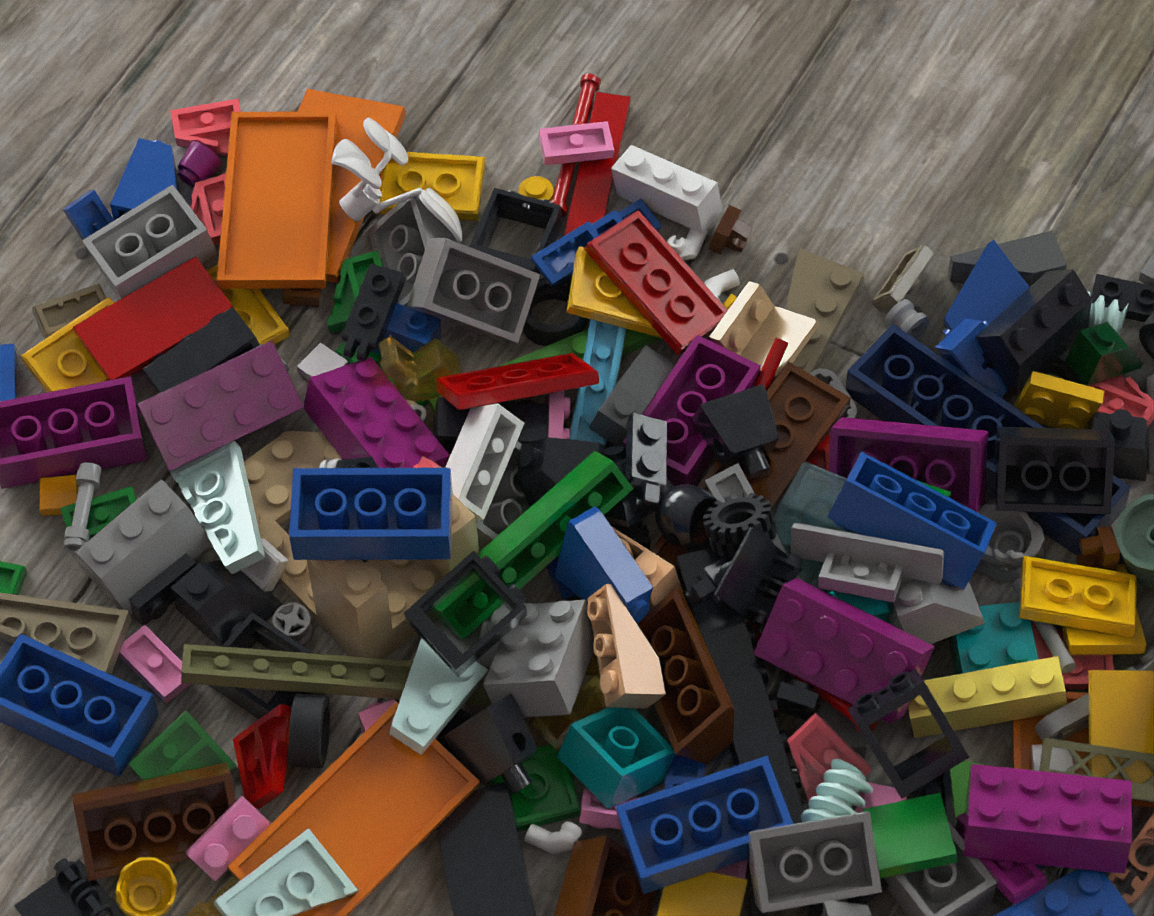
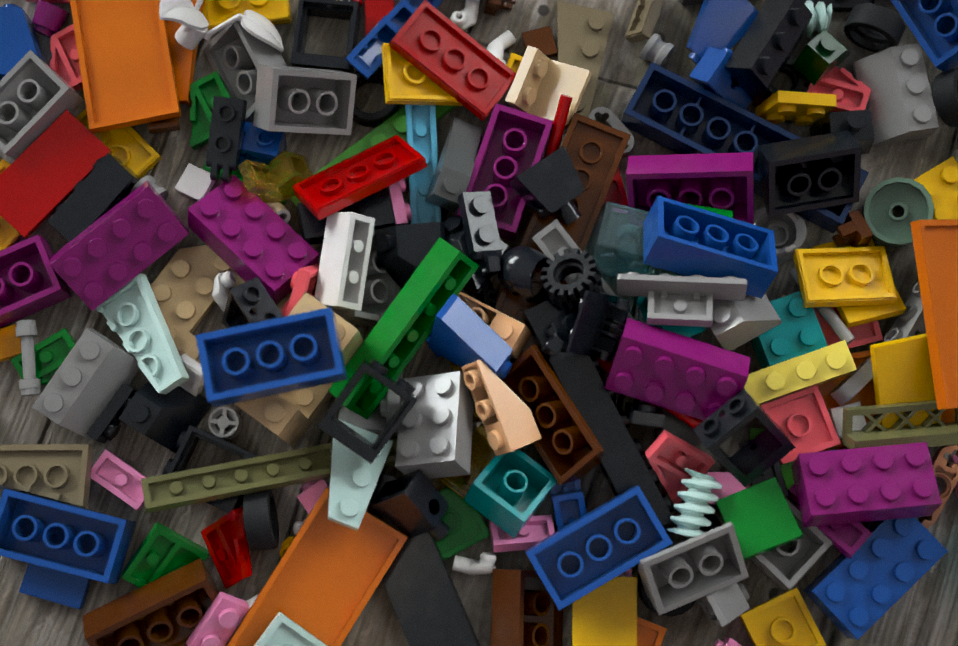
camera: 15 degrees left, 20 degrees up
none -> blue tile [19,563,92,609]
none -> reddish brown tile [521,26,558,58]
none -> coral plate [760,385,841,465]

